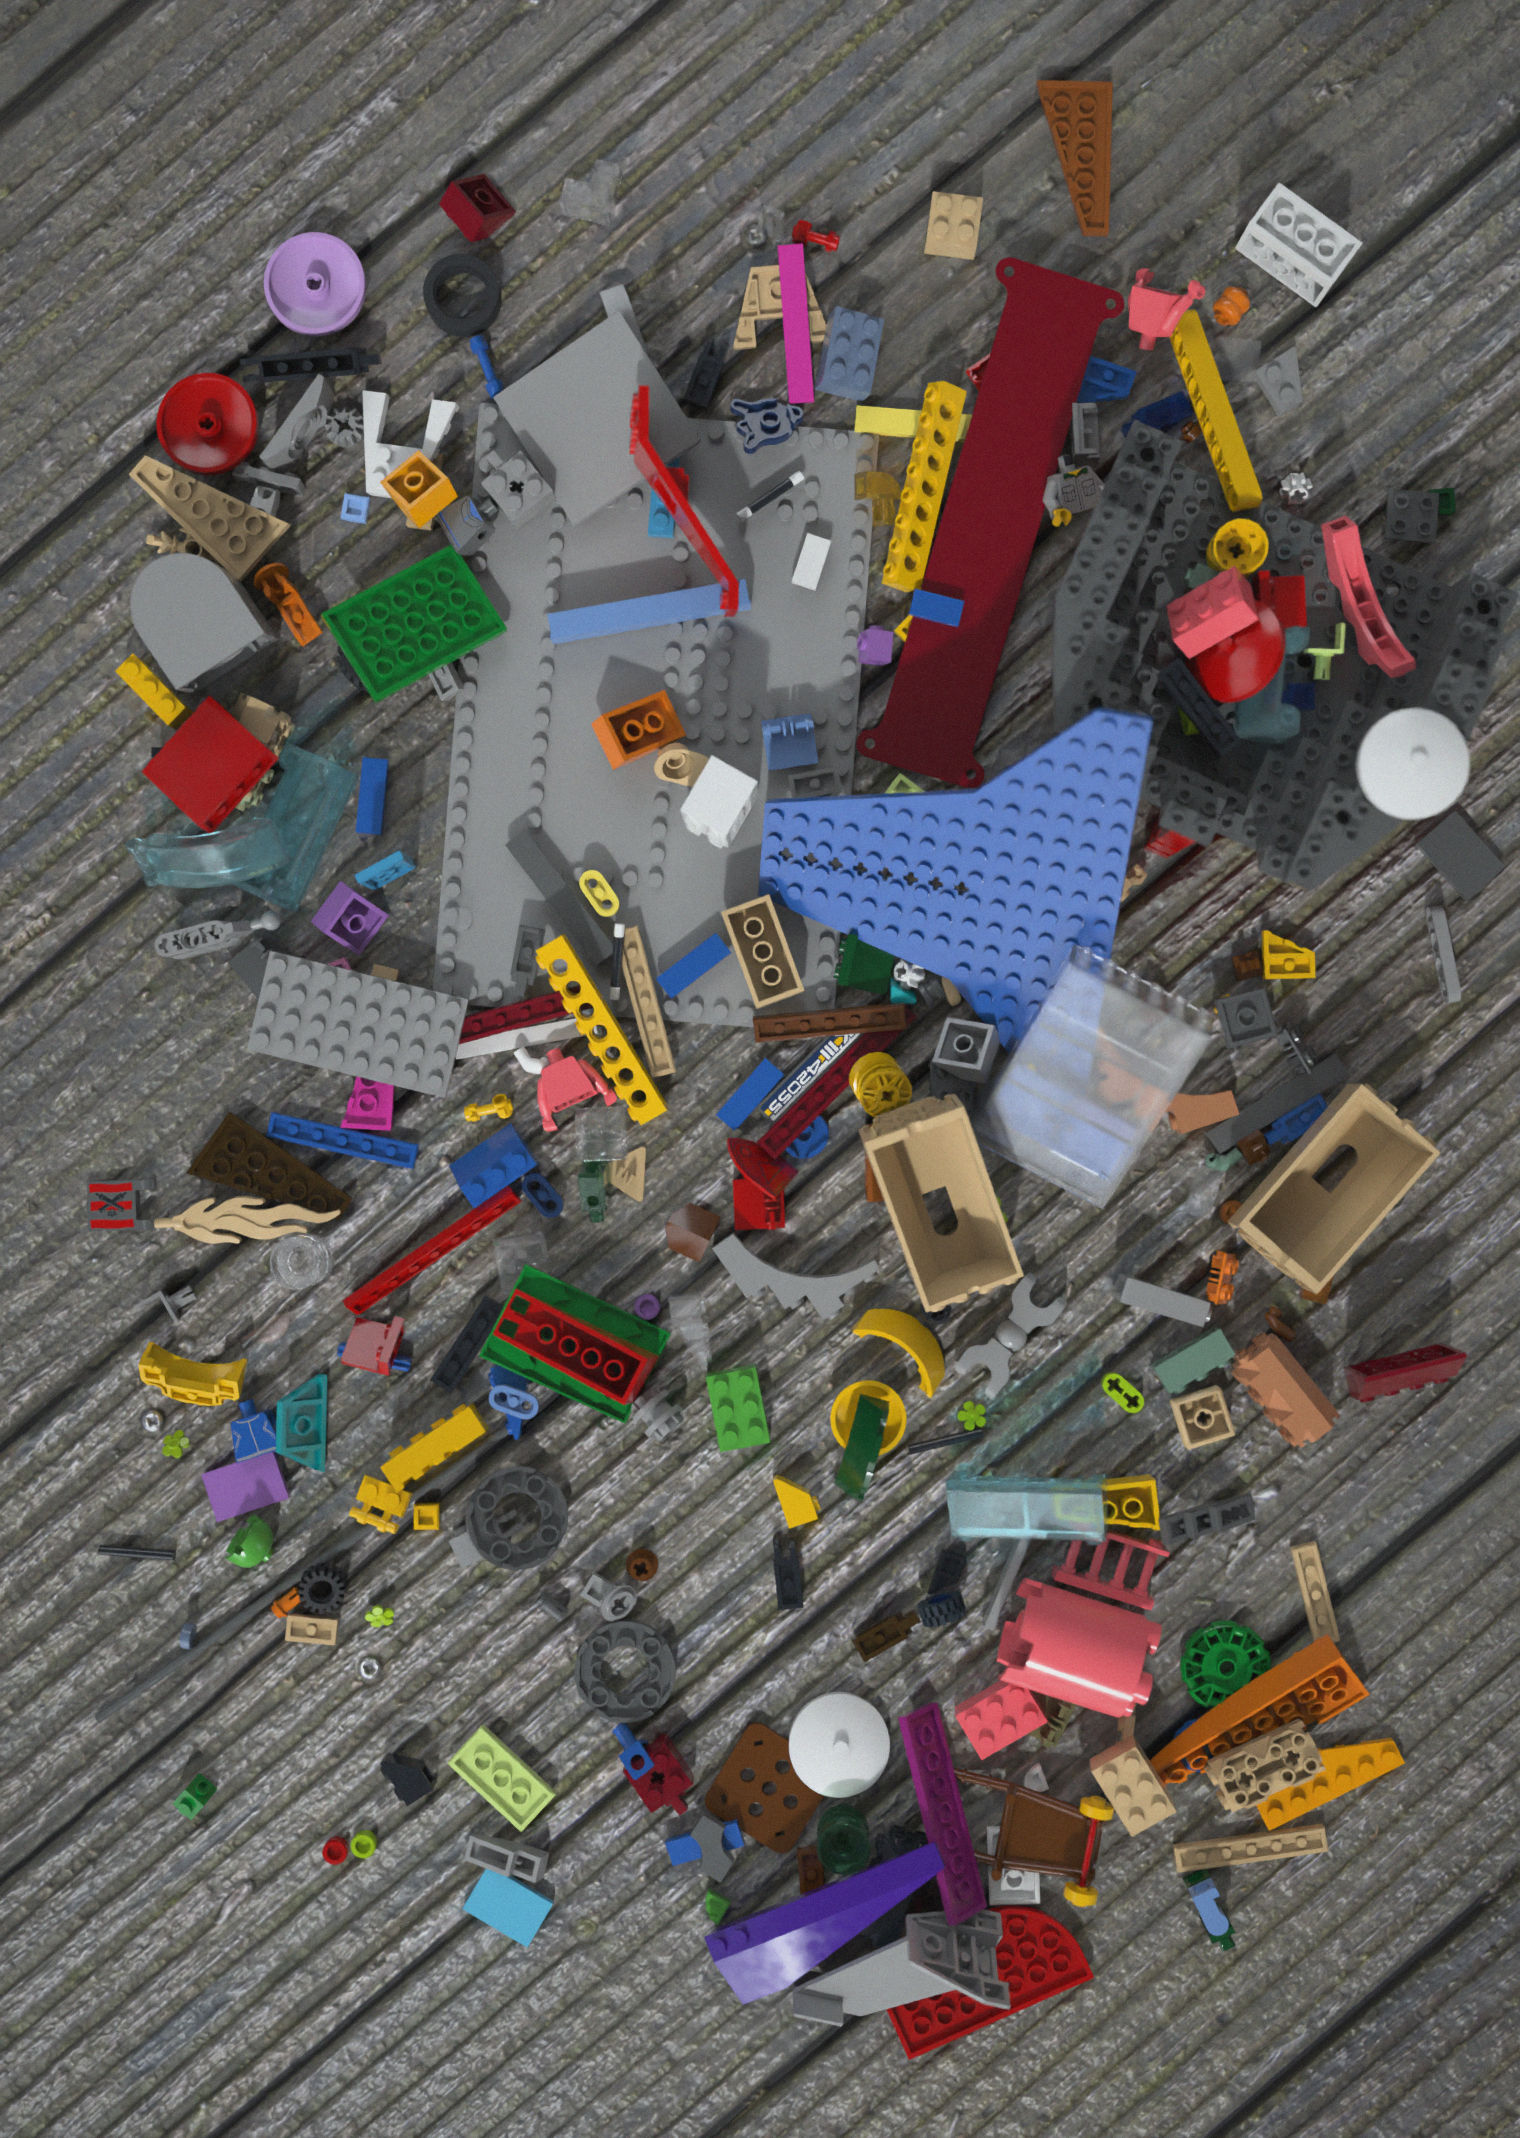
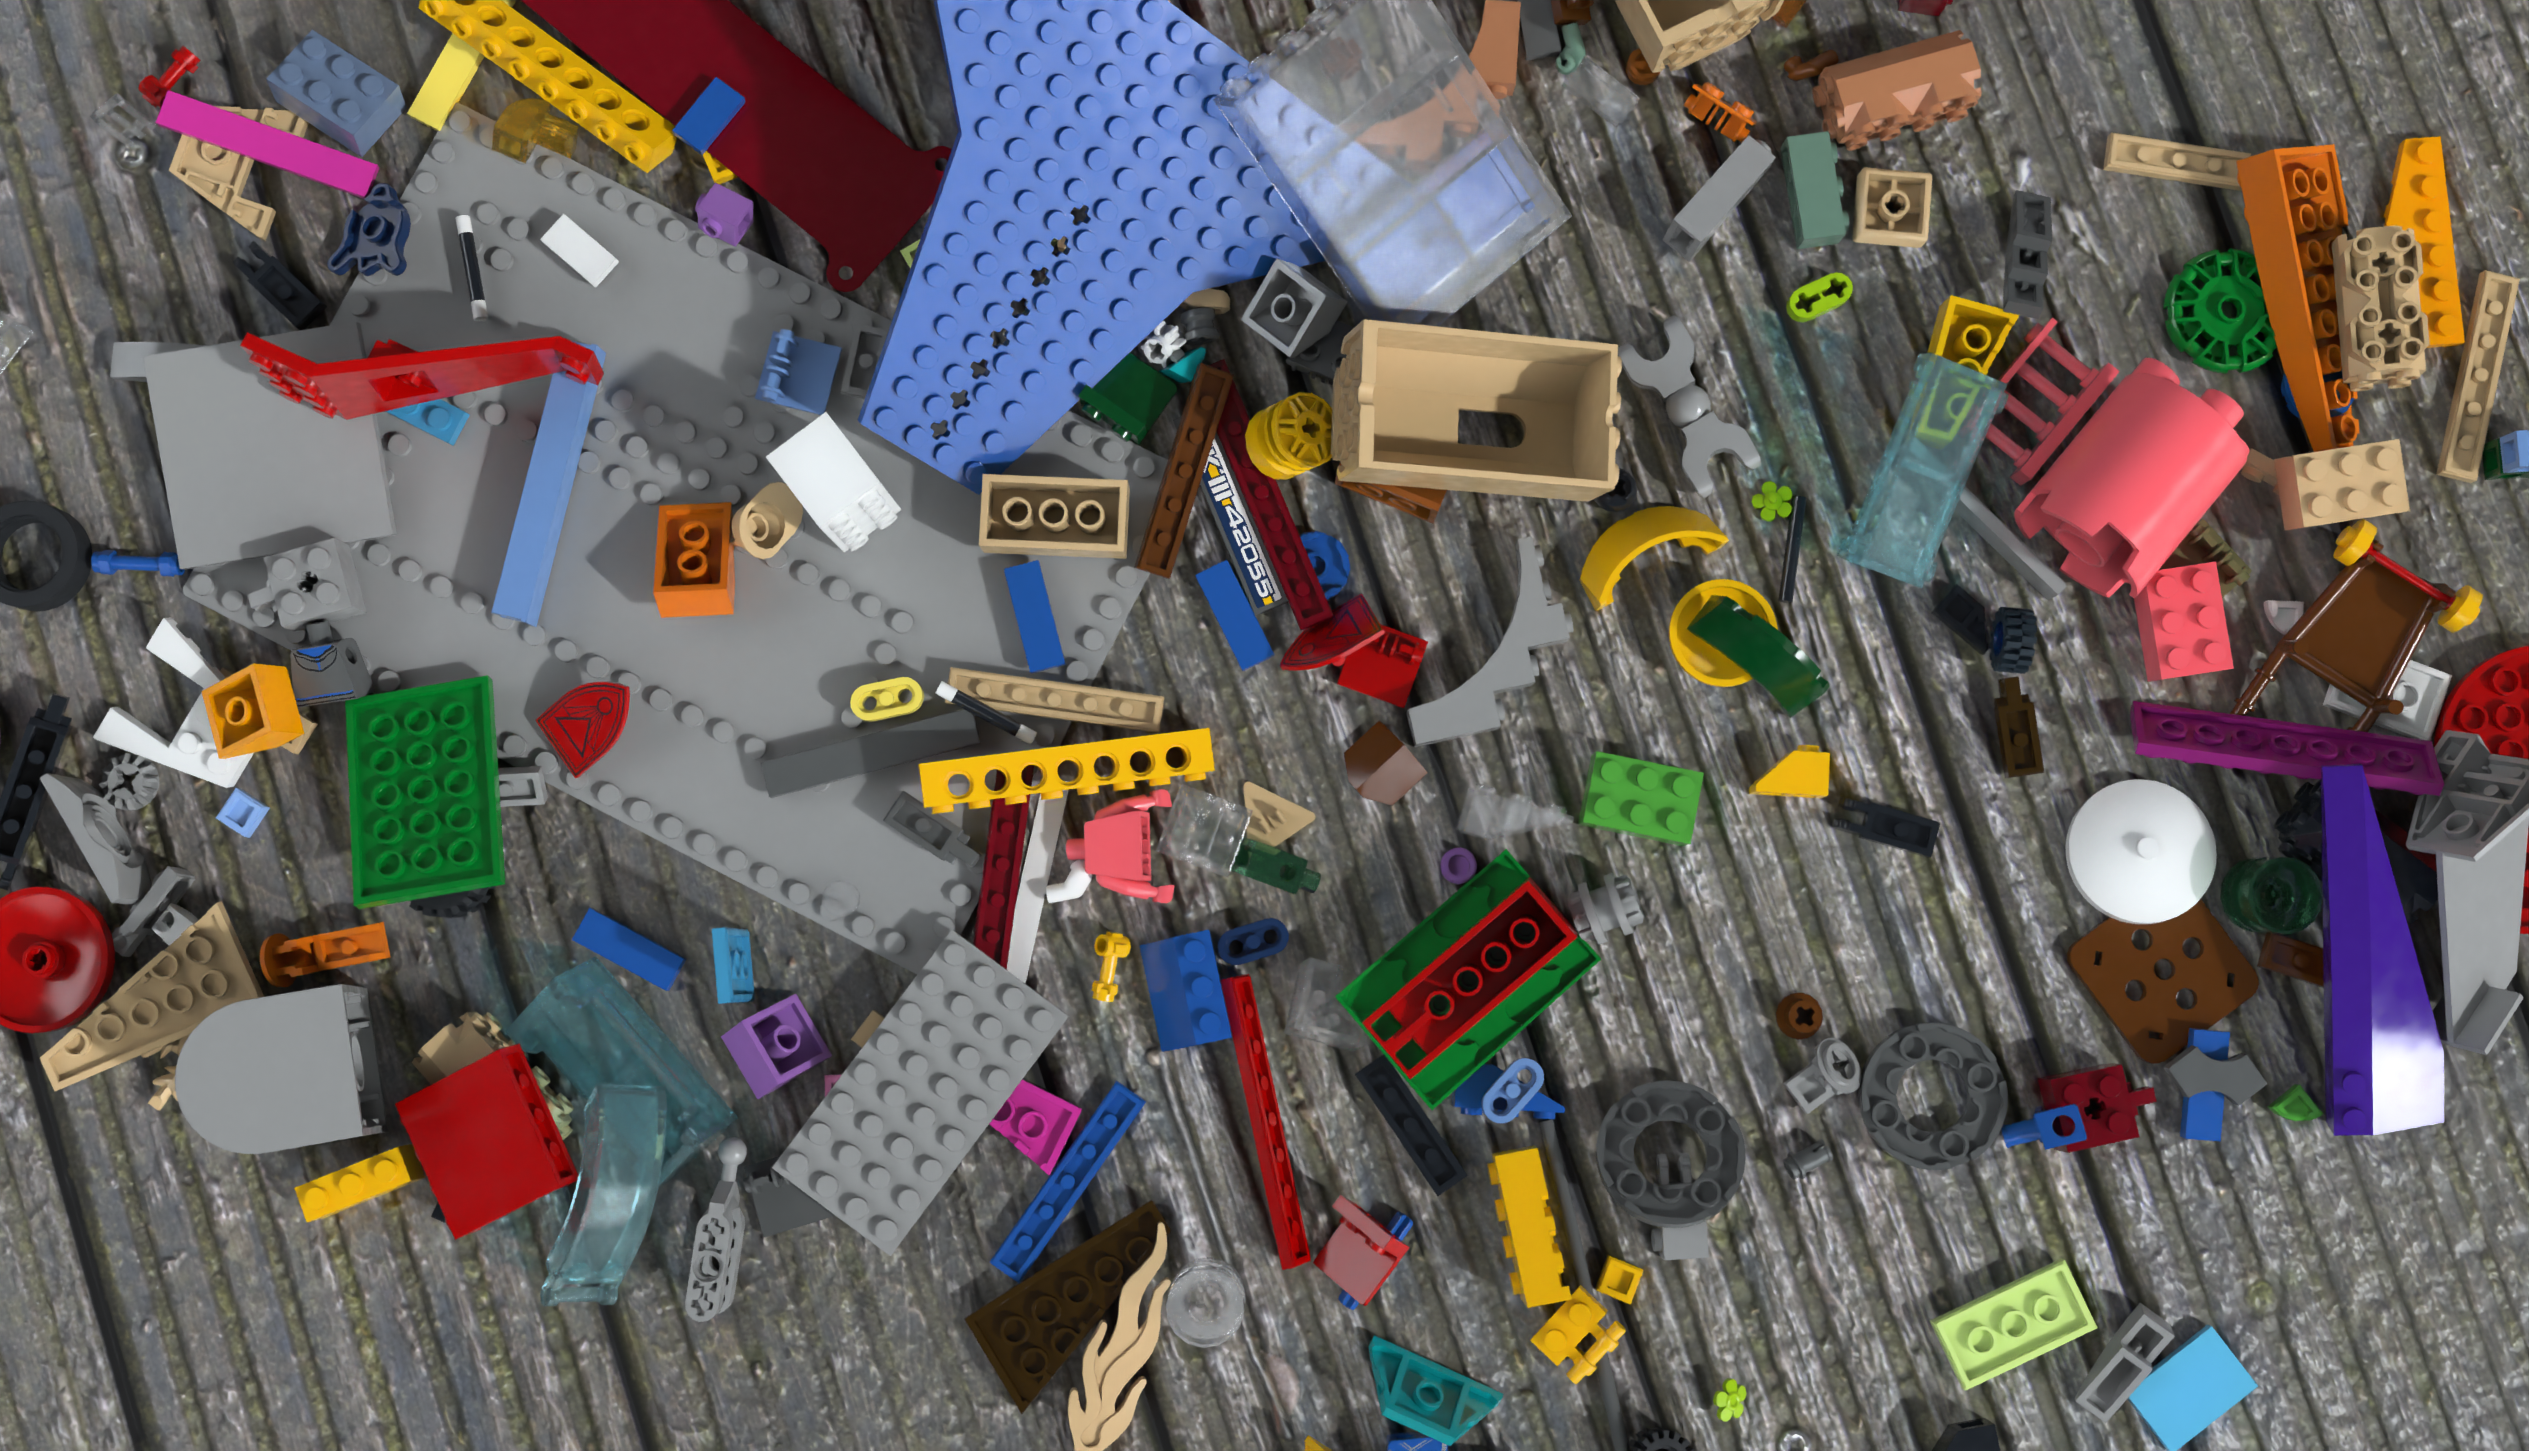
camera: 65 degrees left, 5 degrees down
none -> red shield [535,681,630,779]

